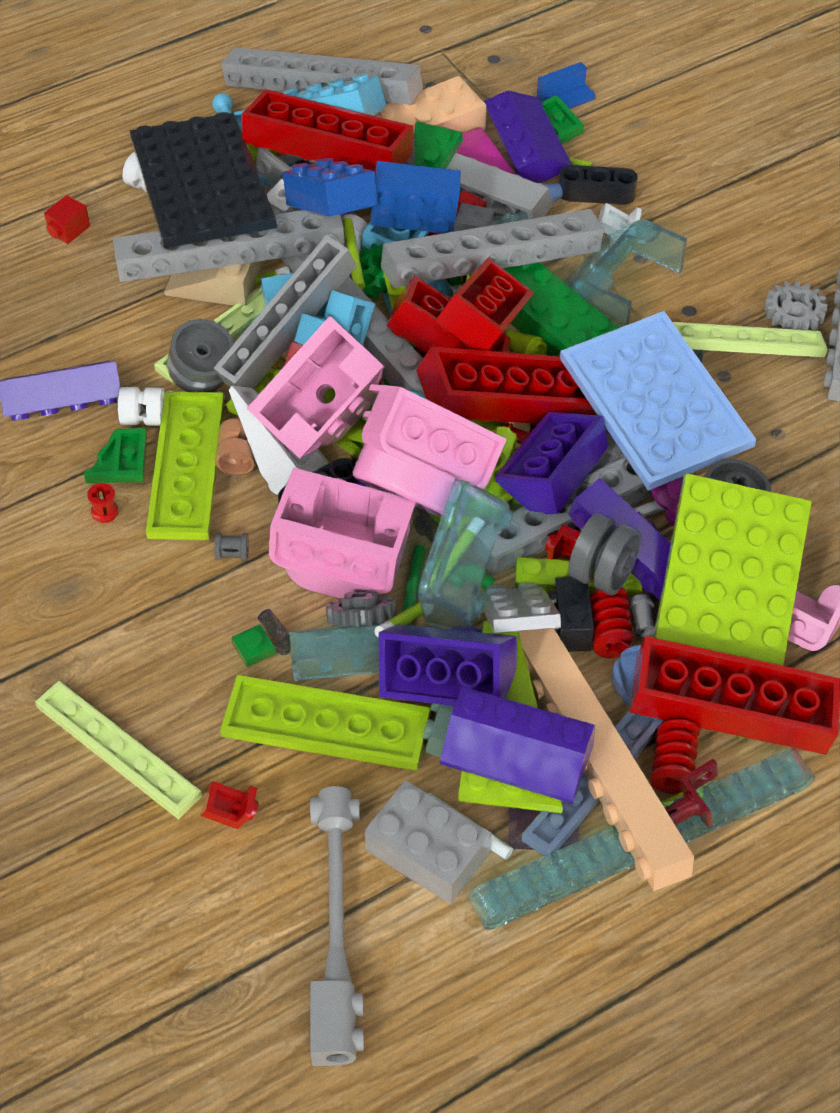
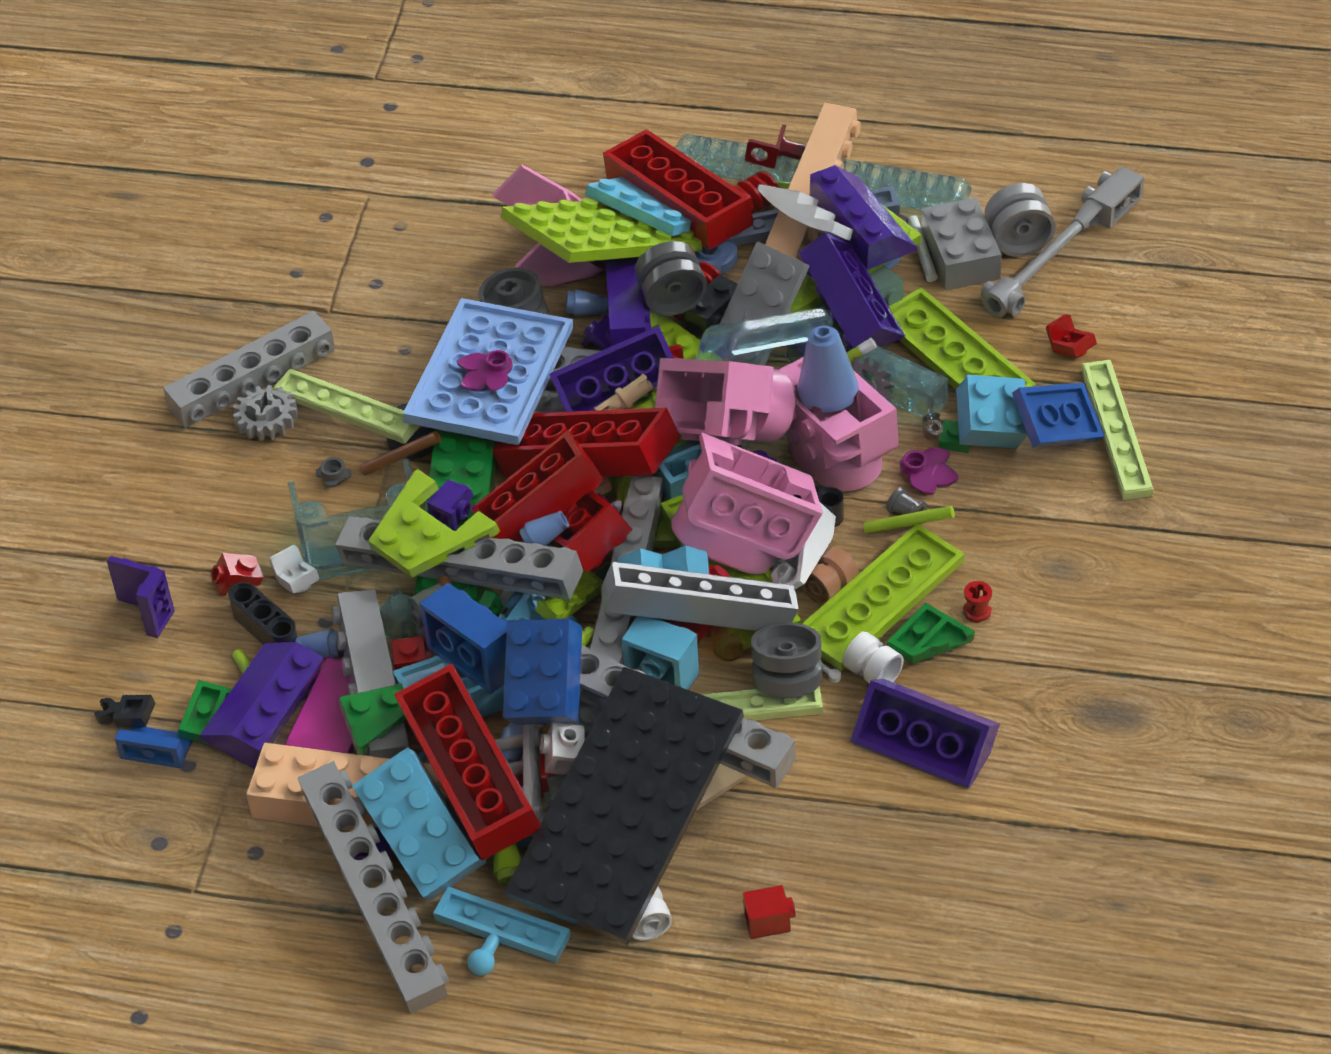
camera: 135 degrees left, 5 degrees down
none -> black plate [94,695,156,727]
none -> dark purple bracket [107,556,175,638]
none -> red bracket [211,553,264,596]
none -> dark grey plate [316,457,352,488]
none -> lime wing [368,469,500,578]
none -> dark purple brick [427,479,473,531]
none -> magenta plate [457,350,513,392]
none -> medium blue cone [520,511,569,546]
none -> medium azure wing [585,177,692,236]
none -> tan pin [594,374,654,411]
none -> white slope [758,184,853,241]
none -> medium blue cone [797,325,859,413]
none -> lime bar [863,505,955,534]
none -> magenta plate [900,448,959,495]
none -> medium azure brick [956,374,1028,449]
none -> light grey wheel [985,183,1056,257]
none -> blue plate [1012,382,1105,448]

